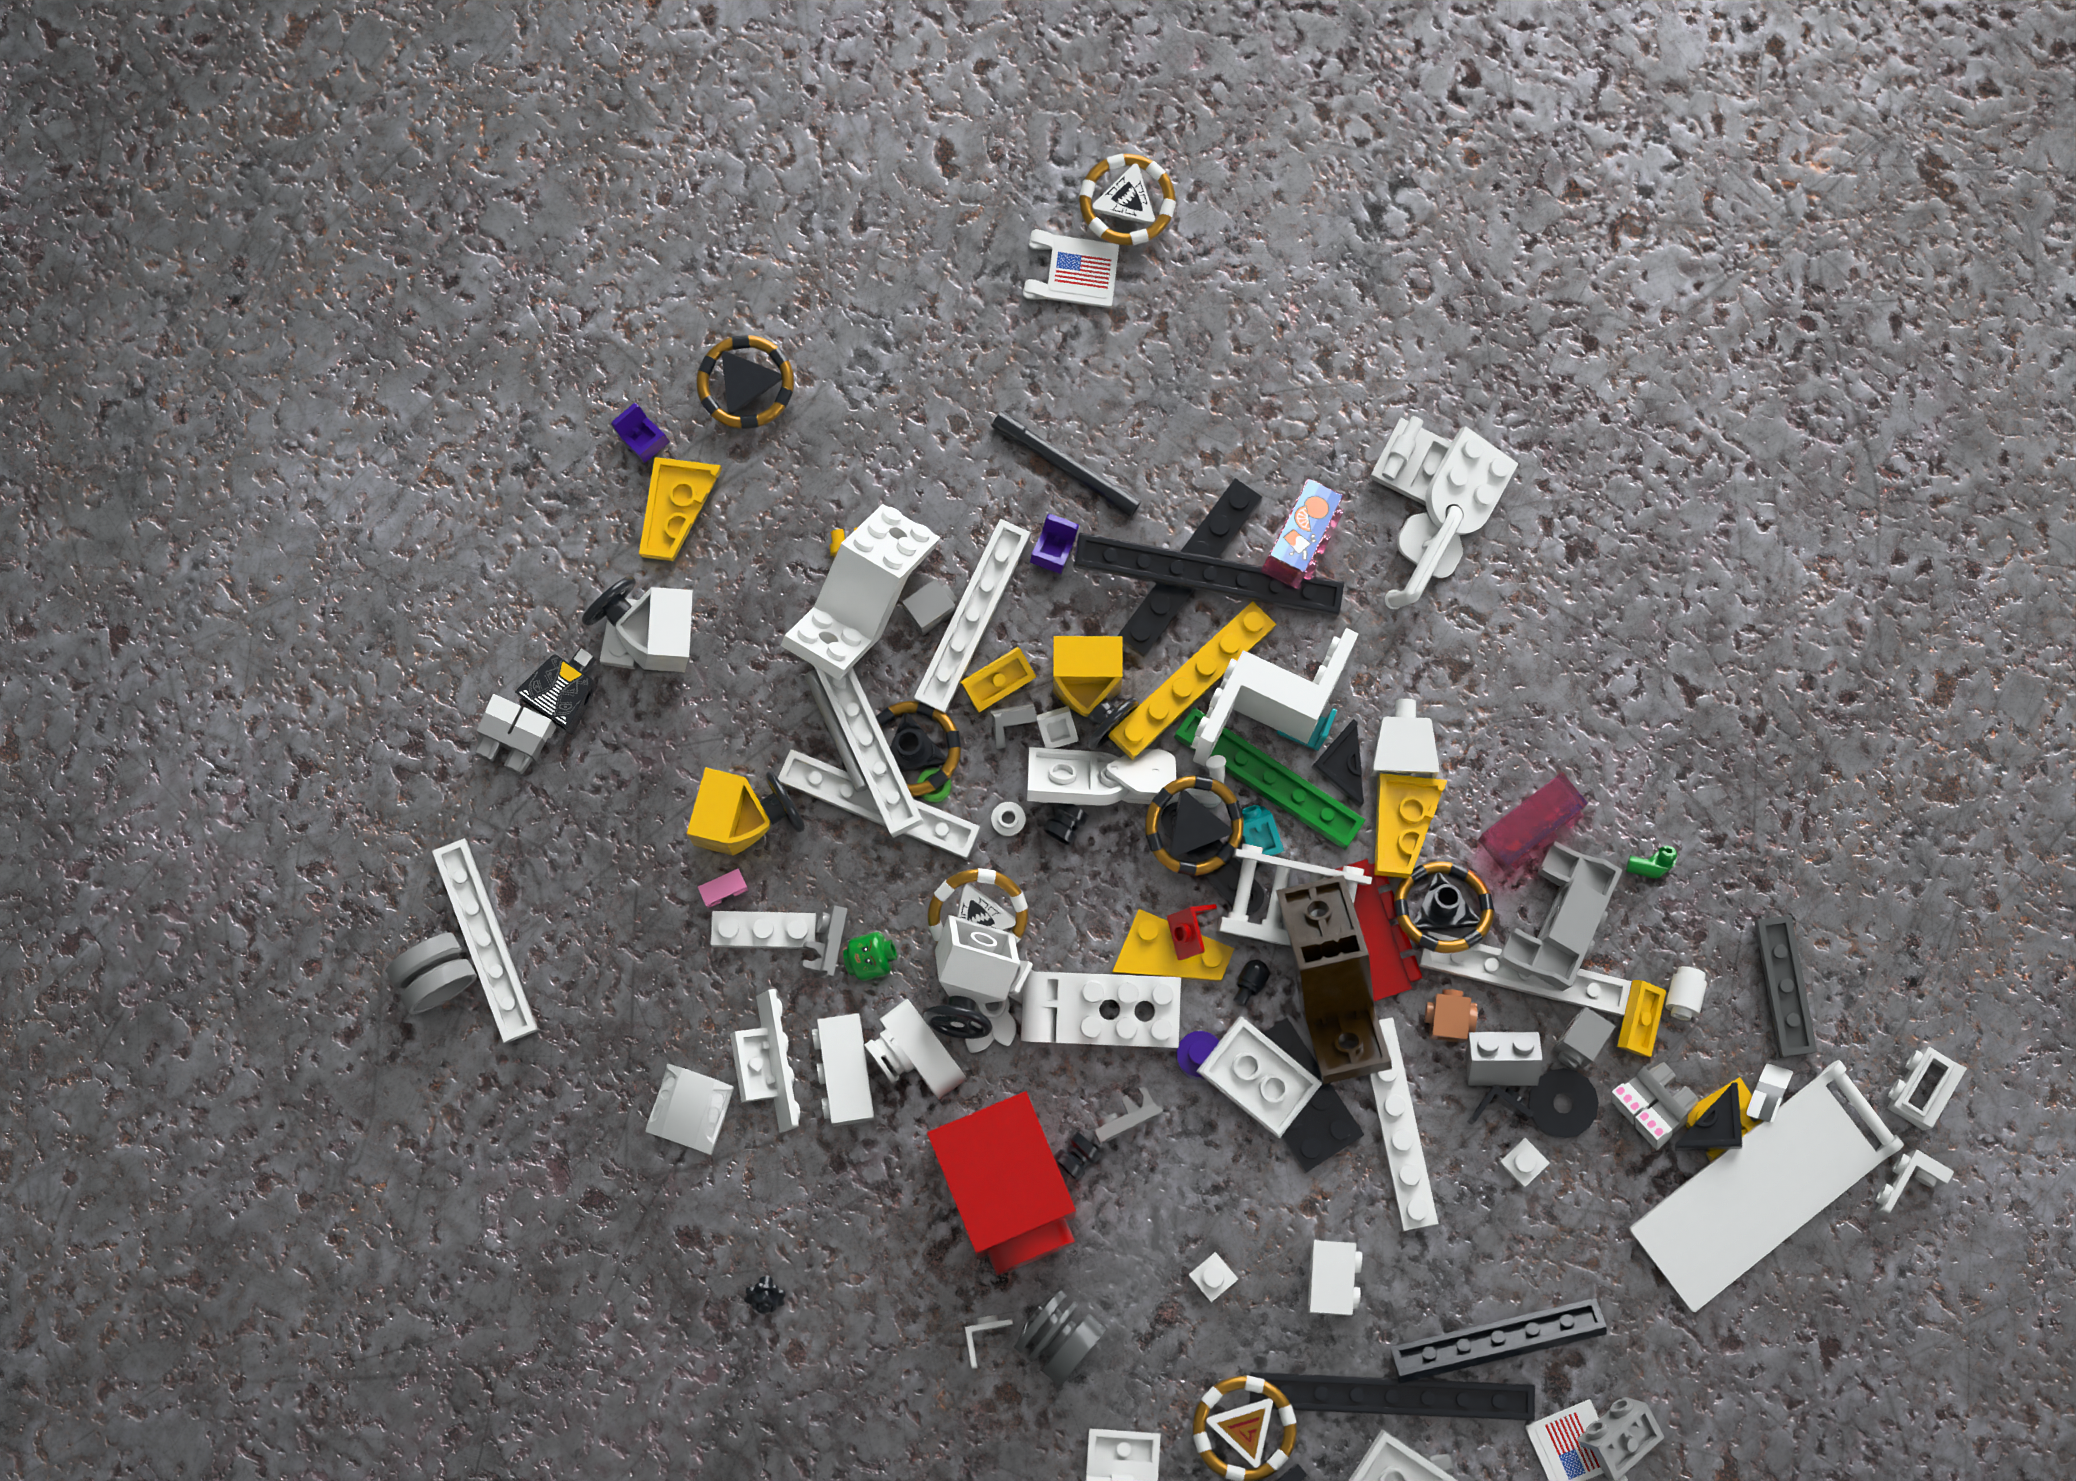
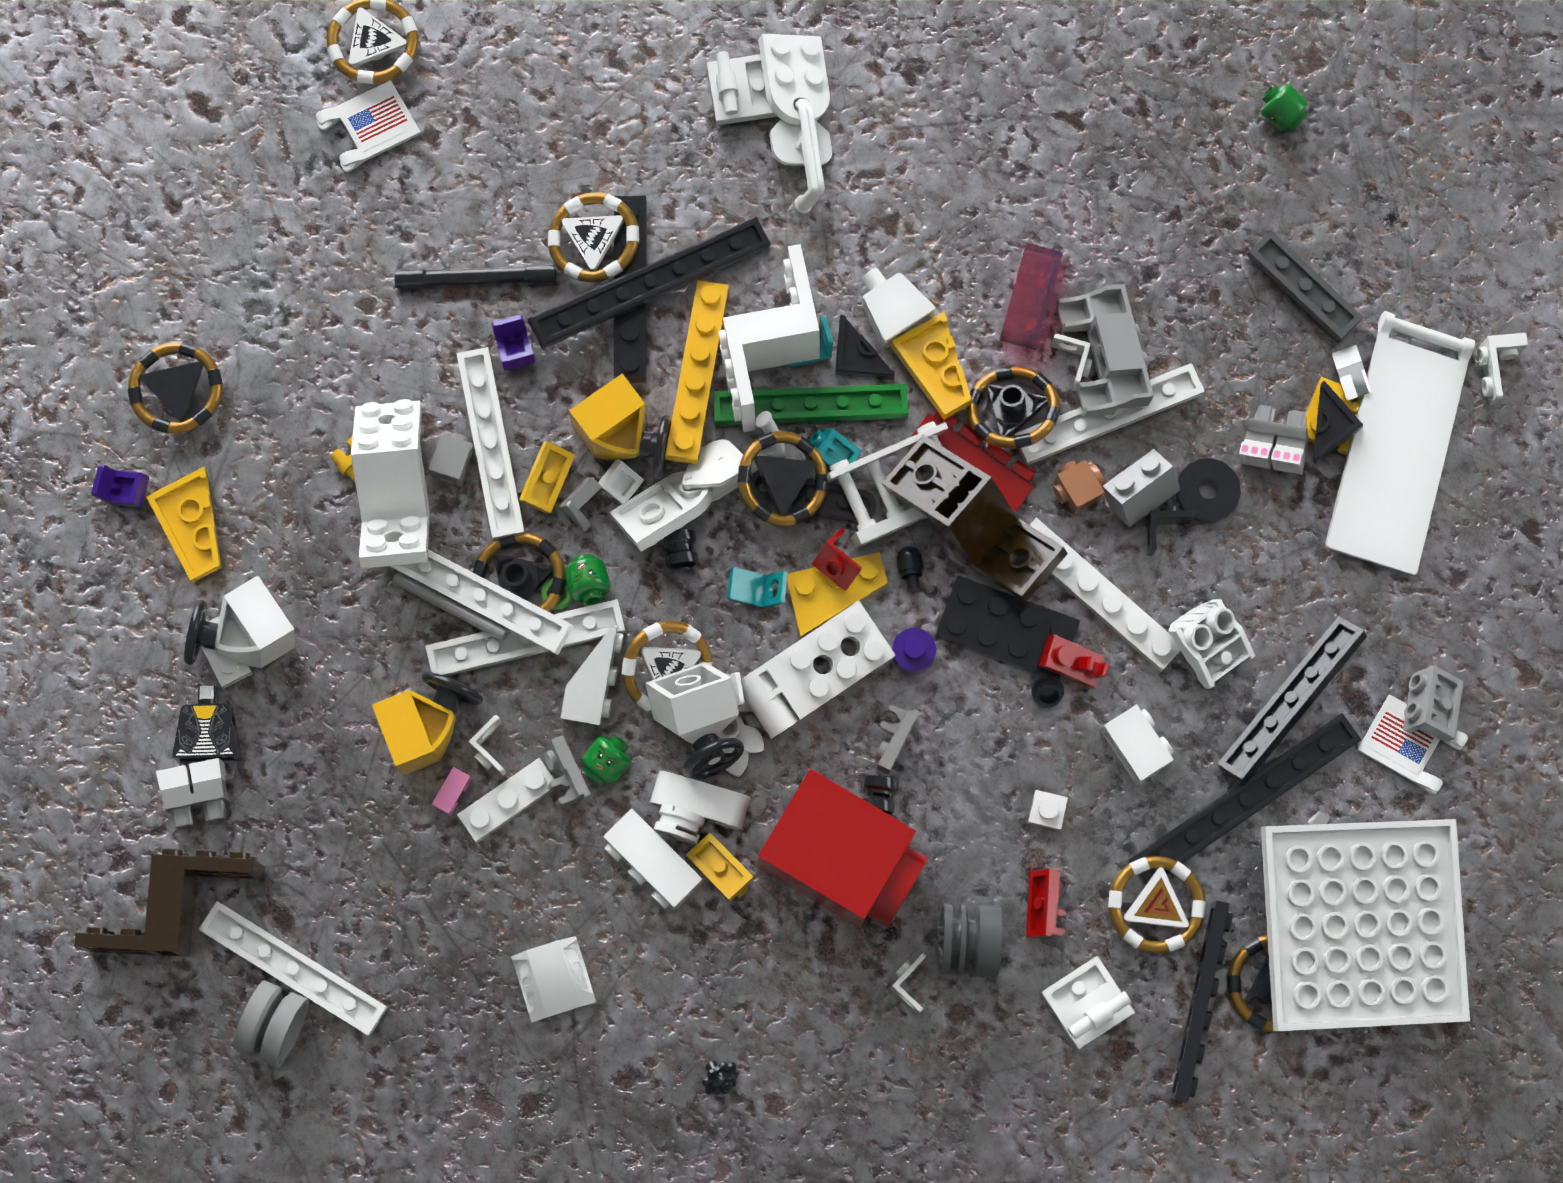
camera: 40 degrees left, 0 degrees up
white bracket [730,989,800,1133] -> none
white plate [991,802,1026,836] -> none
white tile [1196,1017,1322,1138] -> none
brick [1261,477,1344,589] -> none
white plate [1498,1138,1550,1188] -> none
light grey brick [1552,1007,1616,1069] -> none
yellow plate [1617,980,1667,1057] -> none
green arm [1626,845,1677,878] -> none
white brick [1665,966,1707,1021] -> none
white window [1887,1047,1967,1131] -> none
none -> dark brown bracket [75,849,265,957]
none -> white bracket [469,715,506,776]
none -> piece [548,192,639,282]
none -> white slope [560,625,624,725]
none -> green head [565,554,610,605]
none -> yellow plate [686,833,755,901]
none -> teal bracket [727,567,788,608]
none -> red plate [1026,869,1065,938]
none -> black plate [1031,675,1064,707]
none -> red plate [1039,634,1110,688]
none -> white bracket [1051,334,1093,391]
none -> white slope [1168,599,1255,689]
none -> green head [1261,84,1308,132]

